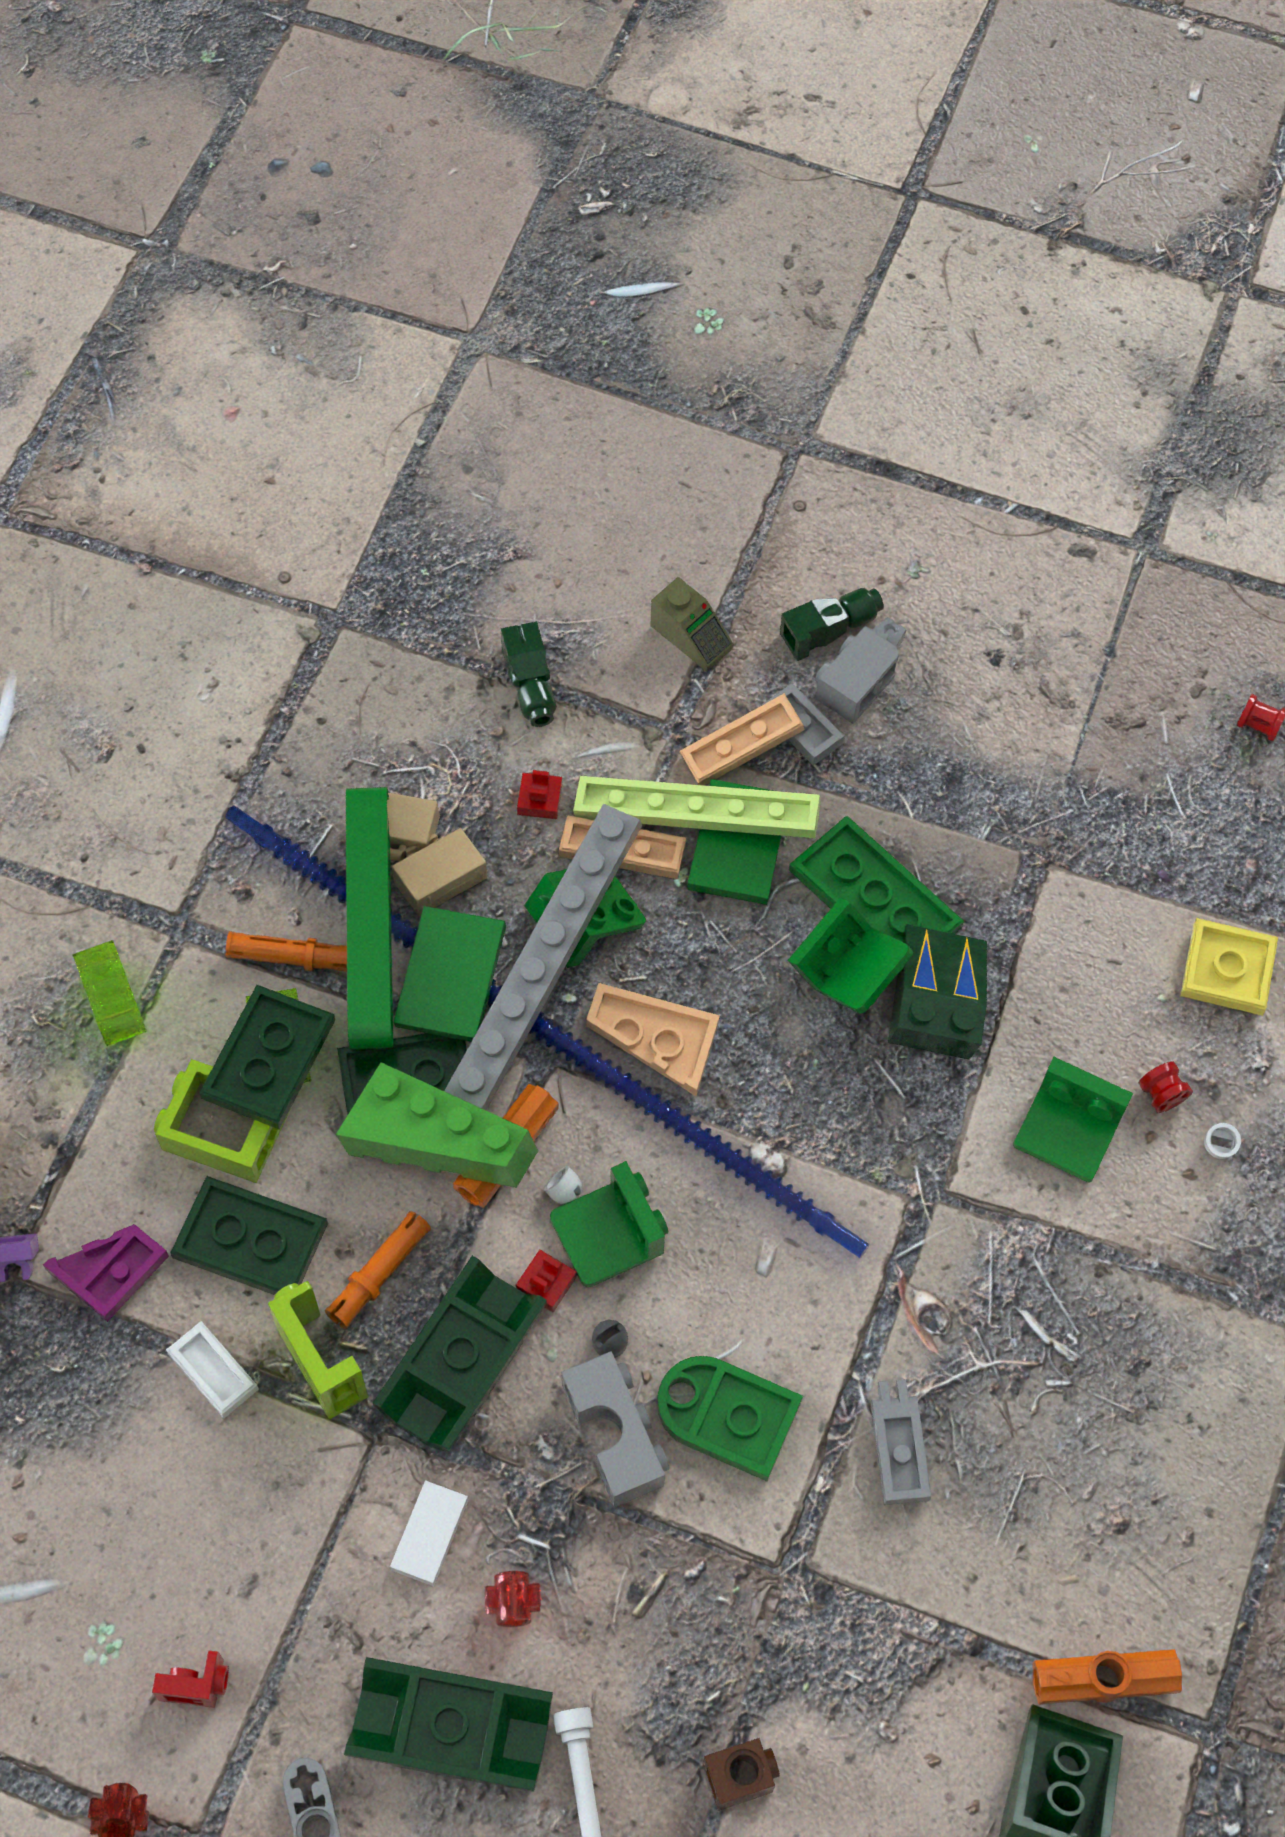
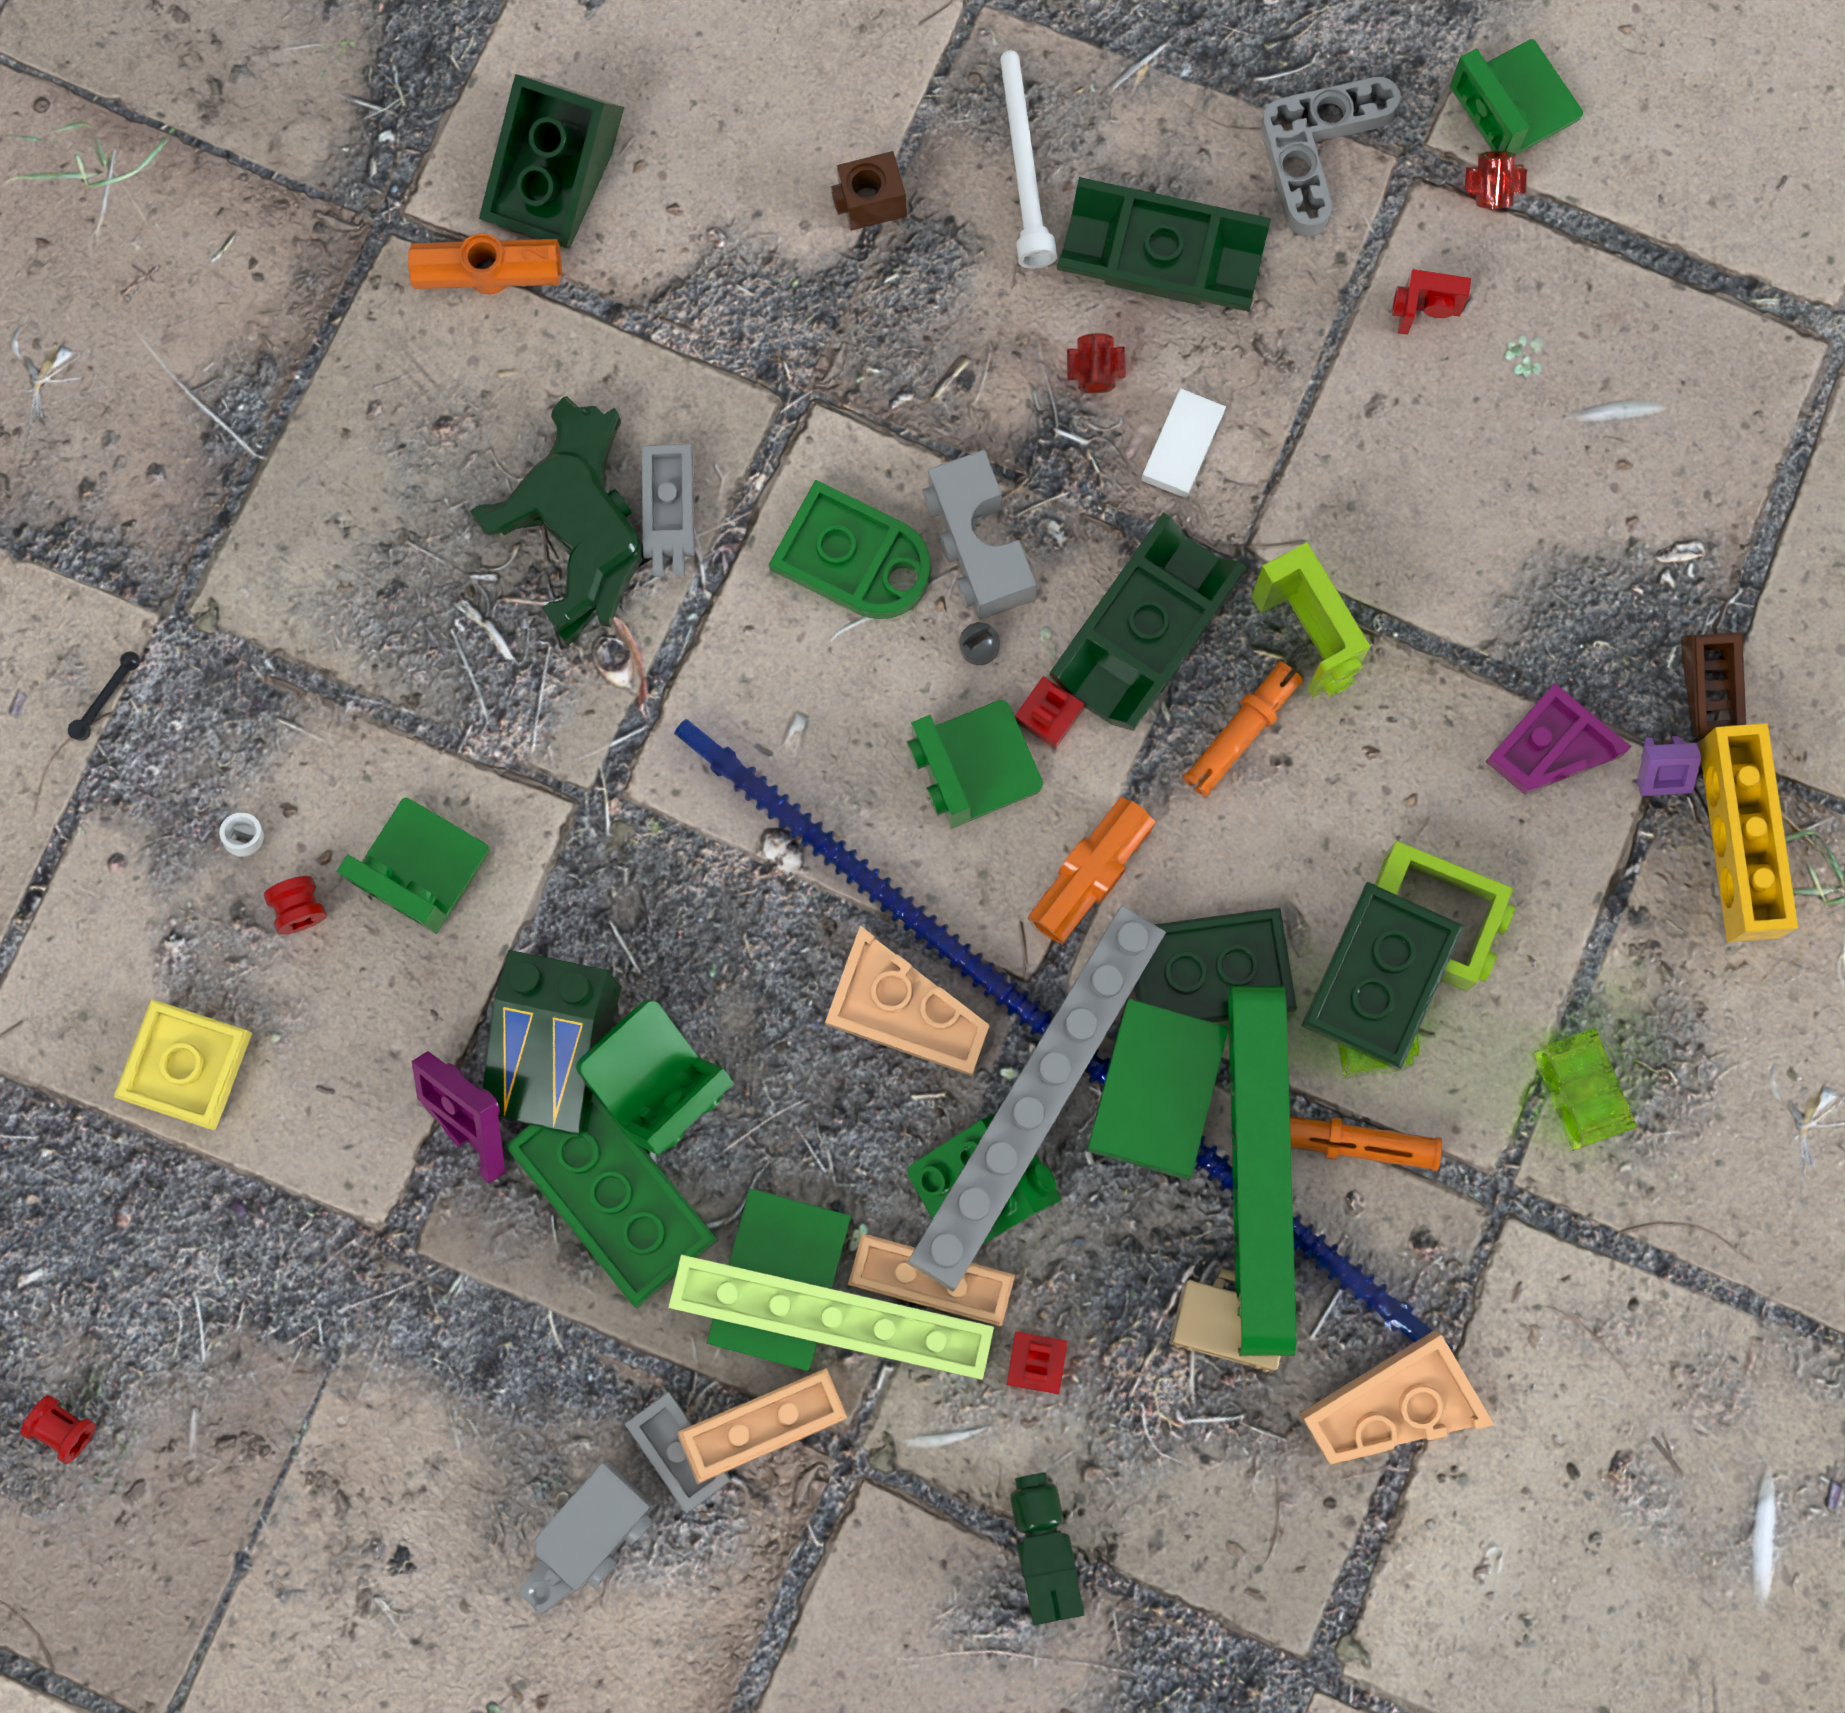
camera: 170 degrees left, 15 degrees up
white tile [166,1321,259,1419] -> none
dark green tile [170,1176,328,1295] -> none
bright green wedge [335,1062,538,1188] -> none
tan piece [392,828,487,916] -> none
white hinge [544,1166,582,1204] -> none
olive slope [650,577,734,672] -> none
dark green piece [780,588,884,661] -> none
none -> magenta wing [411,1051,505,1184]
none -> dark green animal [470,396,643,646]
none -> light nougat wing [1299,1330,1494,1465]

